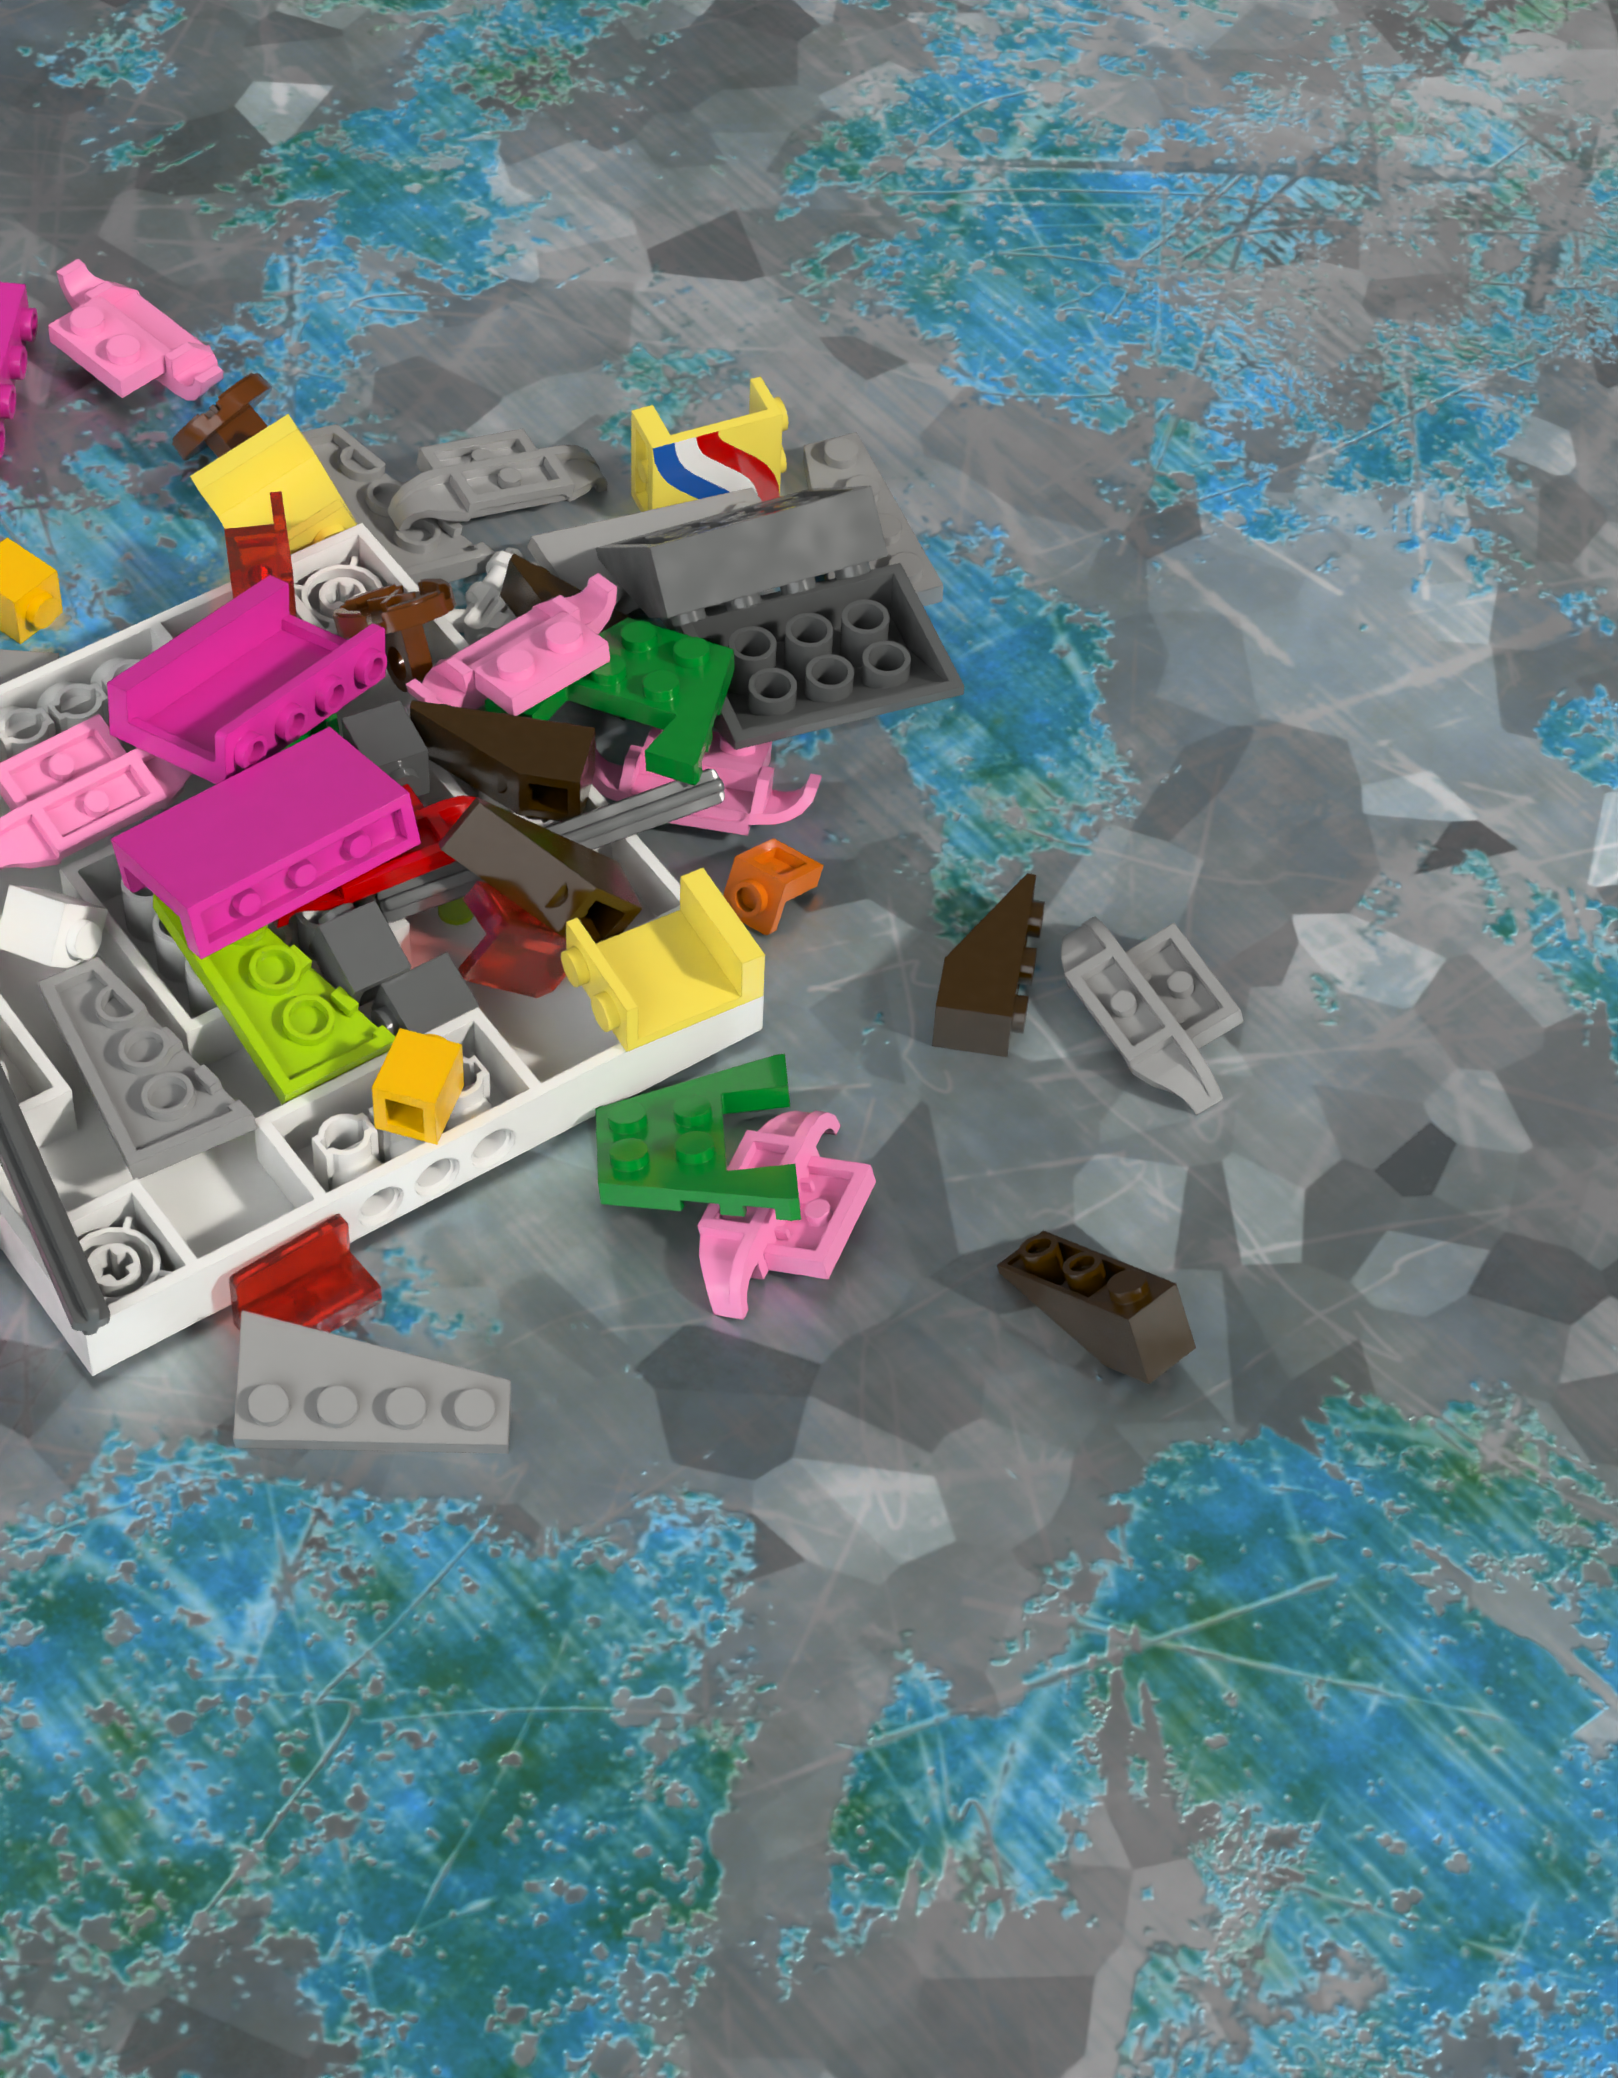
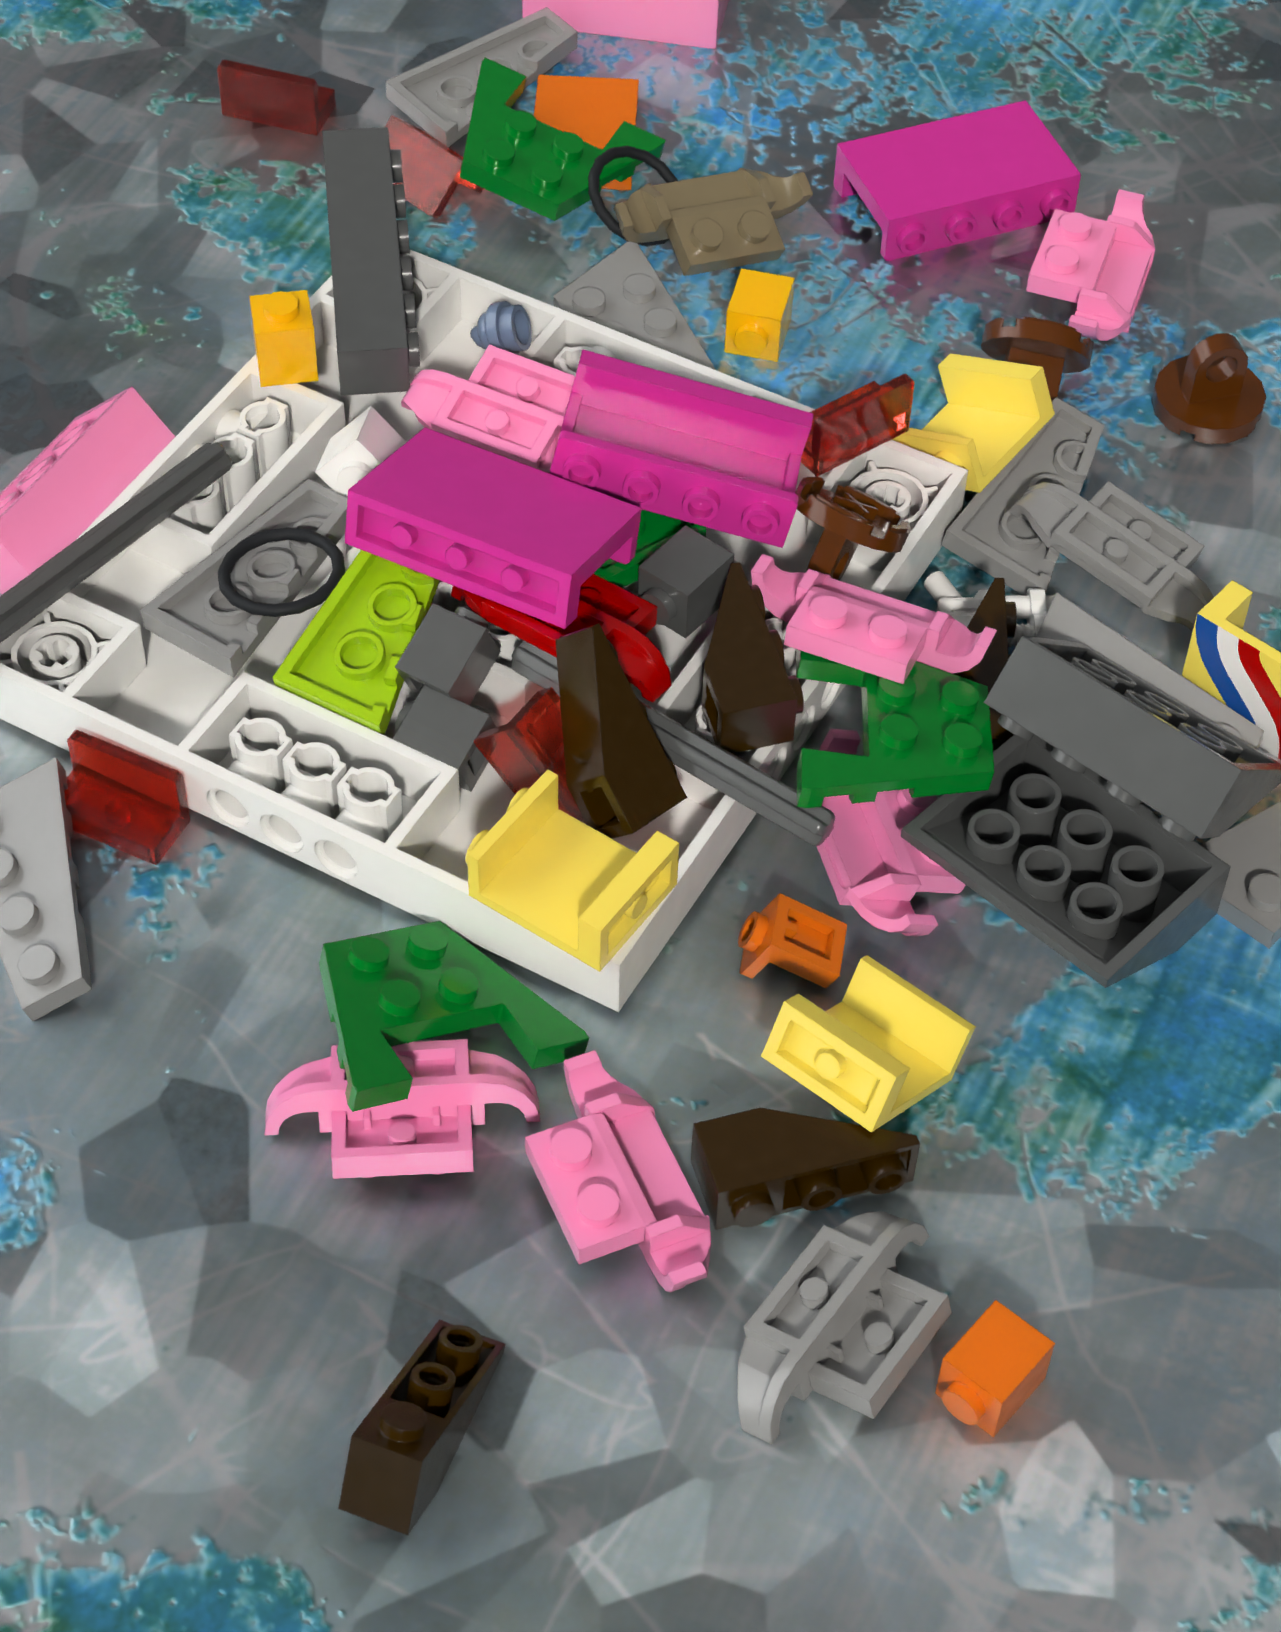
camera: 65 degrees right, 0 degrees up
yellow brick [372,1028,464,1145] -> none
none -> black piece [218,527,346,617]
none -> bright pink plate [525,1050,711,1292]
none -> light yellow panel [761,955,976,1133]
none -> orange brick [935,1300,1055,1438]
none -> reddish brown tile [1152,333,1266,444]

